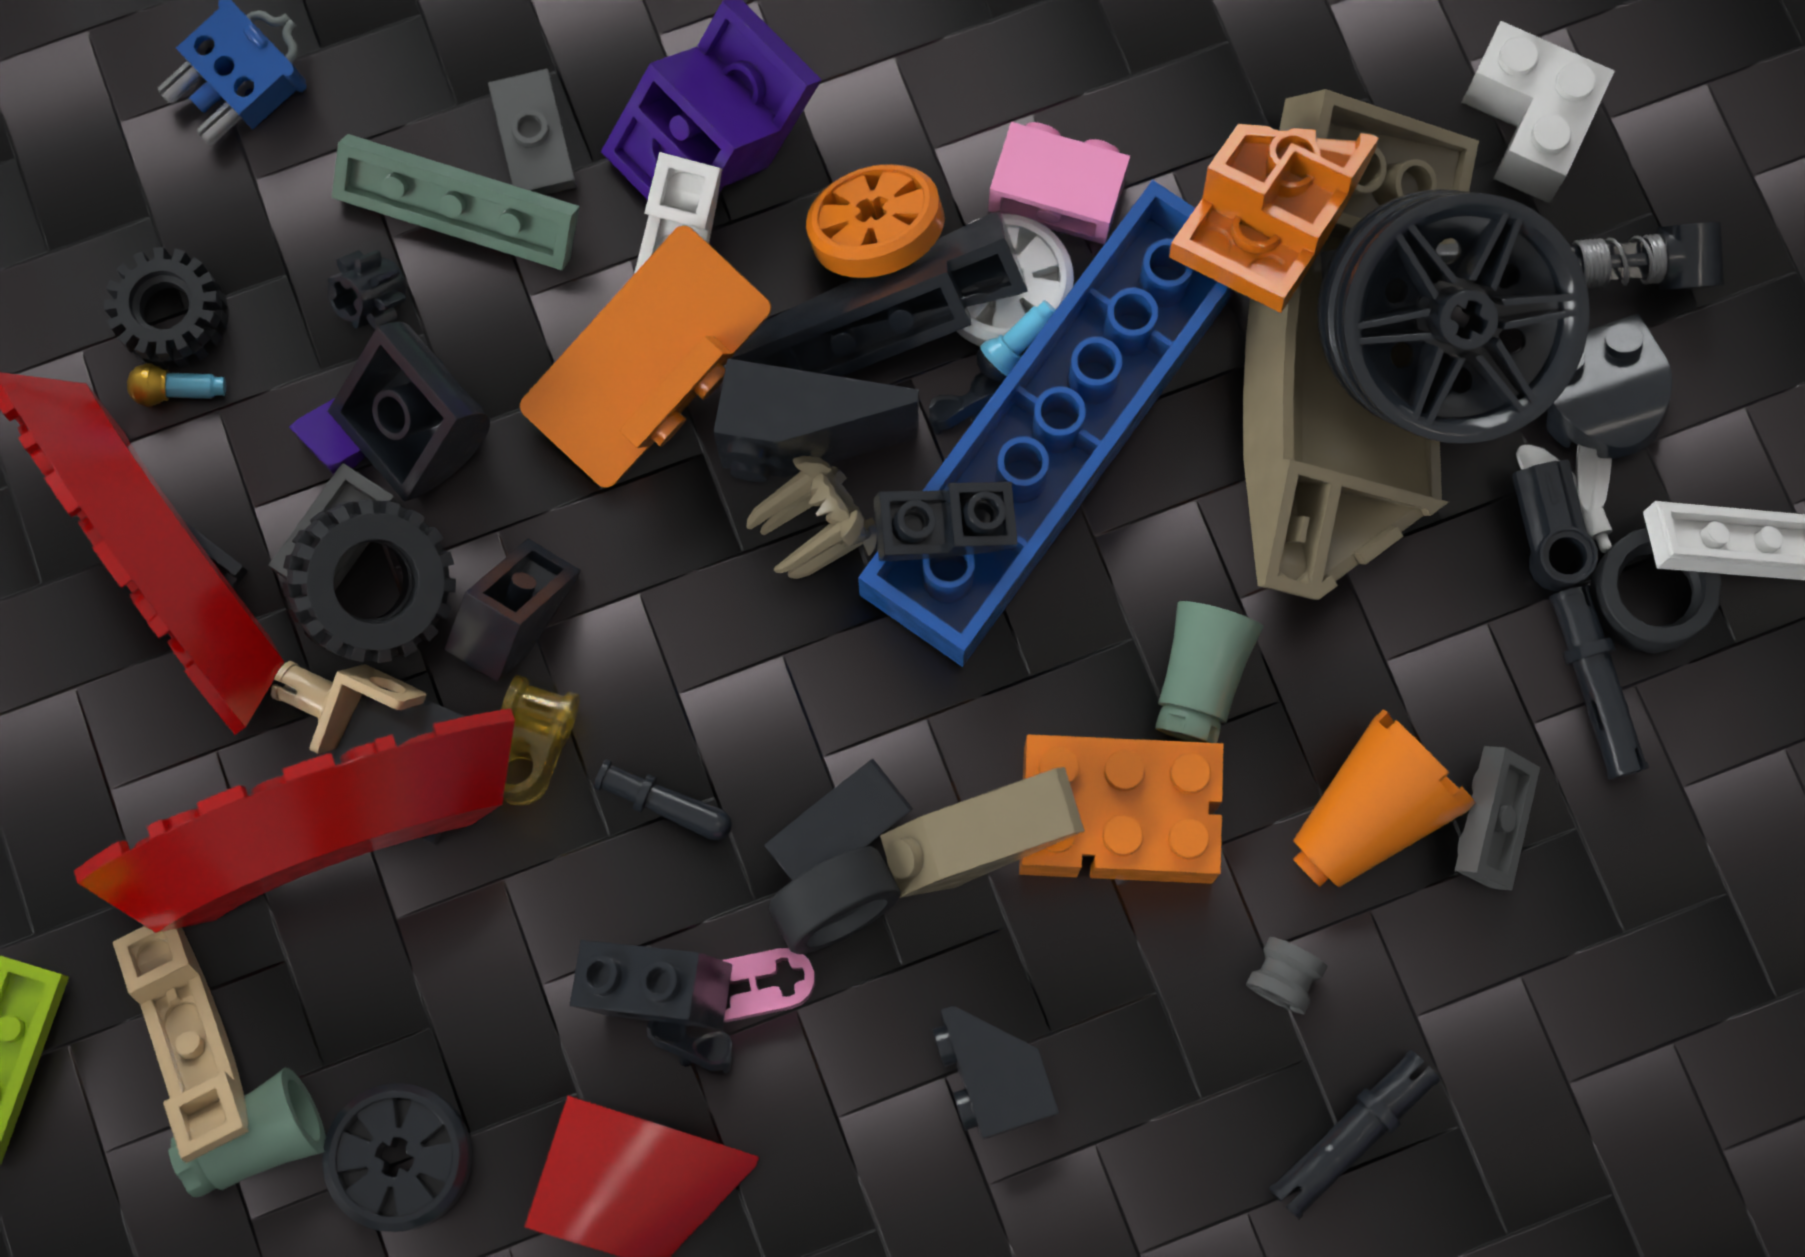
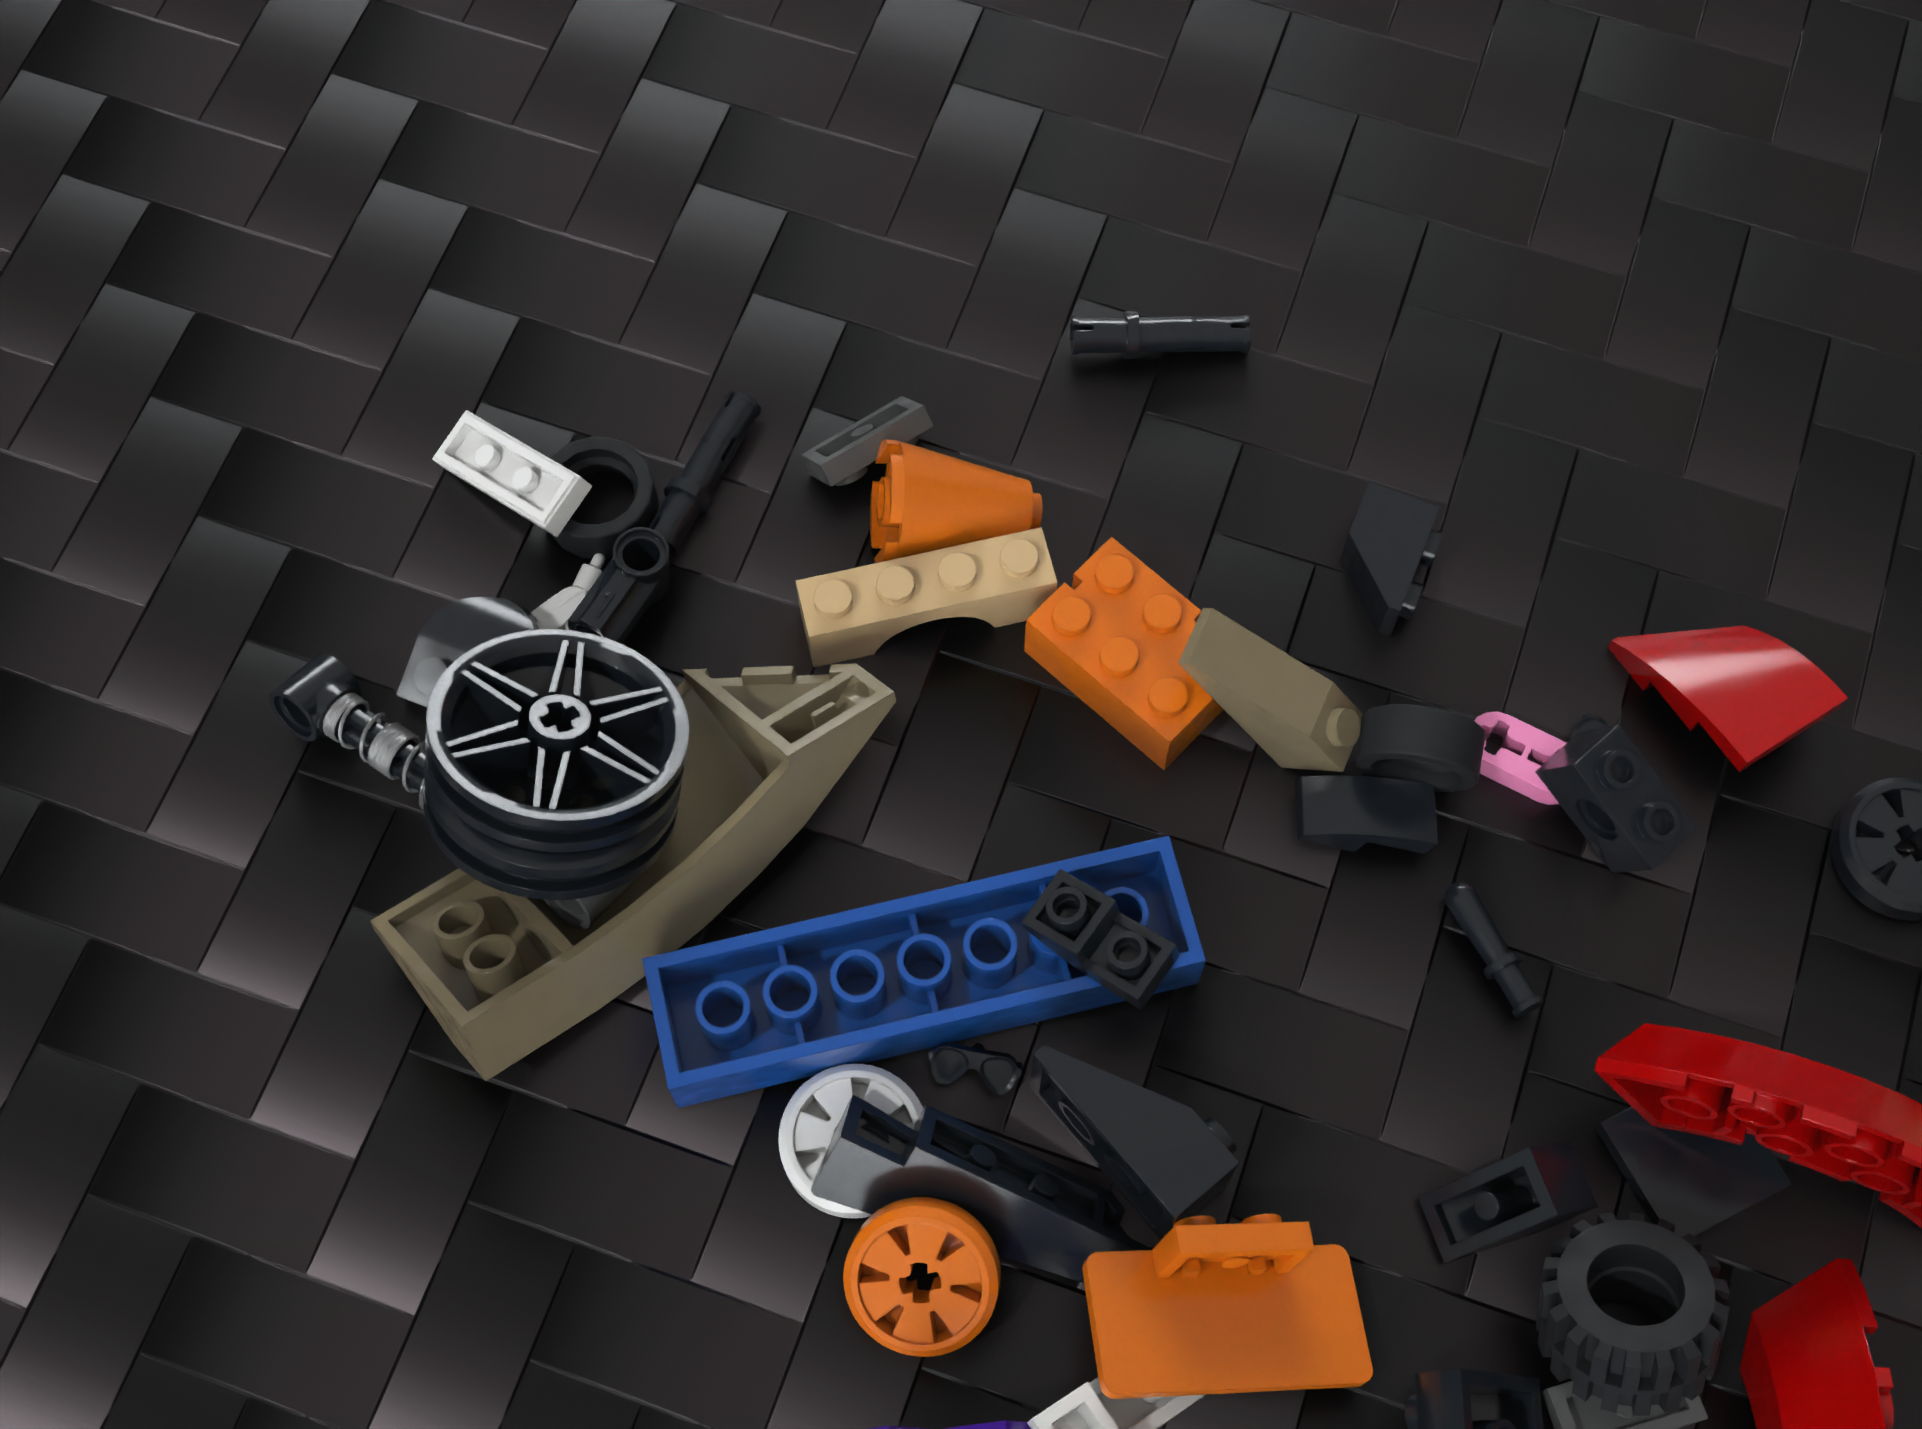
camera: 140 degrees left, 10 degrees down
tan bracket [271,661,427,754] -> none
clear yellow piece [501,675,580,806] -> none
dark tan piece [747,456,877,579] -> none
medium azure piece [977,300,1056,381] -> none
bright pink brick [988,122,1130,245] -> none
sand green plant [1155,601,1264,743] -> none
orange slope [1169,124,1379,313] -> none
dark grey wheel [1245,937,1328,1014] -> none
white brick [1462,21,1615,203] -> none
none -> tan arch [796,527,1058,668]

